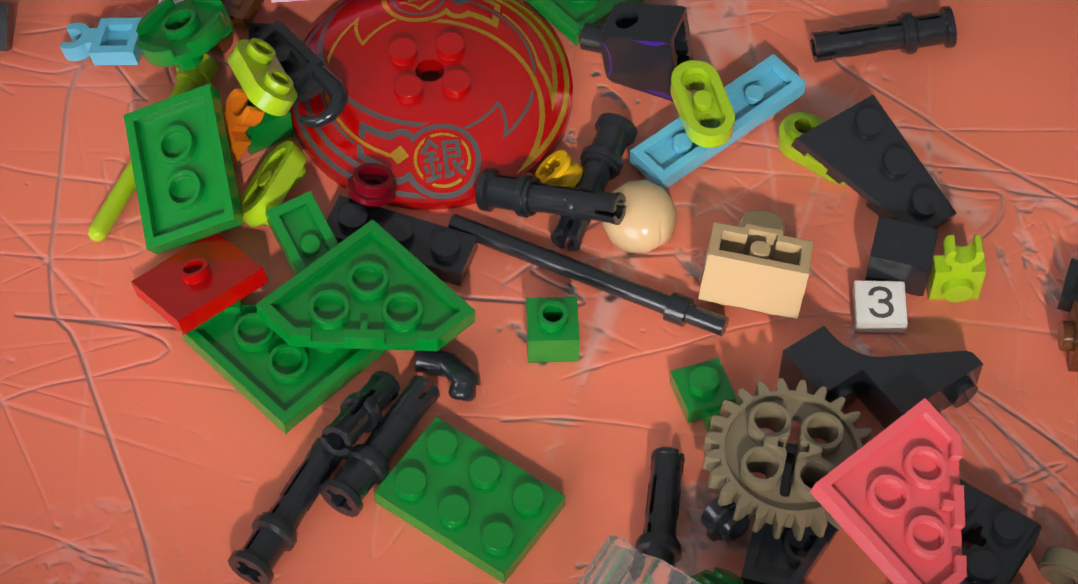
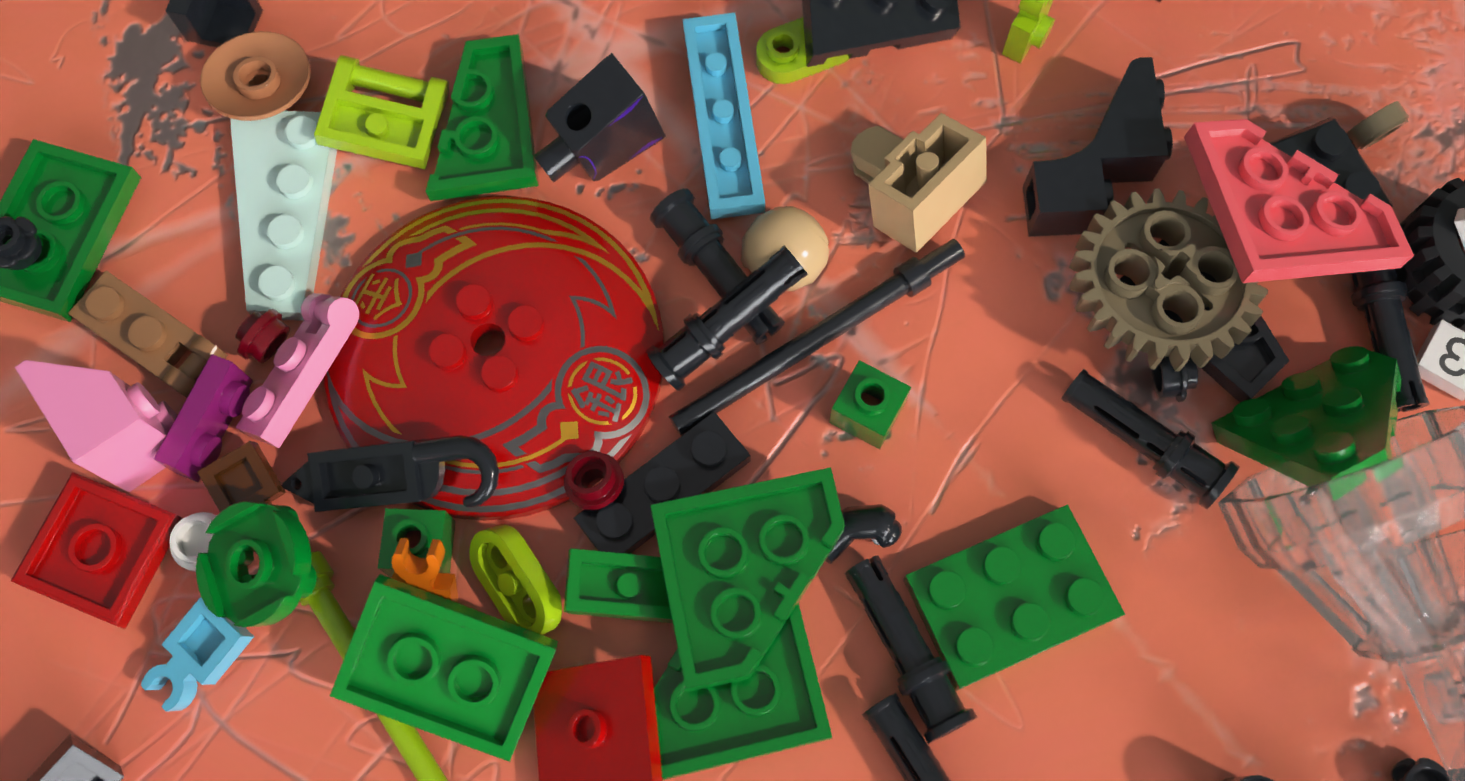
camera: 55 degrees left, 15 degrees up
lime plate [228,38,297,116] -> none
black pin [321,371,400,456] -> none
yellow bush [535,150,583,187] -> none
lime plate [670,60,735,148] -> none
green plate [670,358,737,433] -> none
white tile [852,280,908,333] -> none
black panel [865,216,938,296] -> none

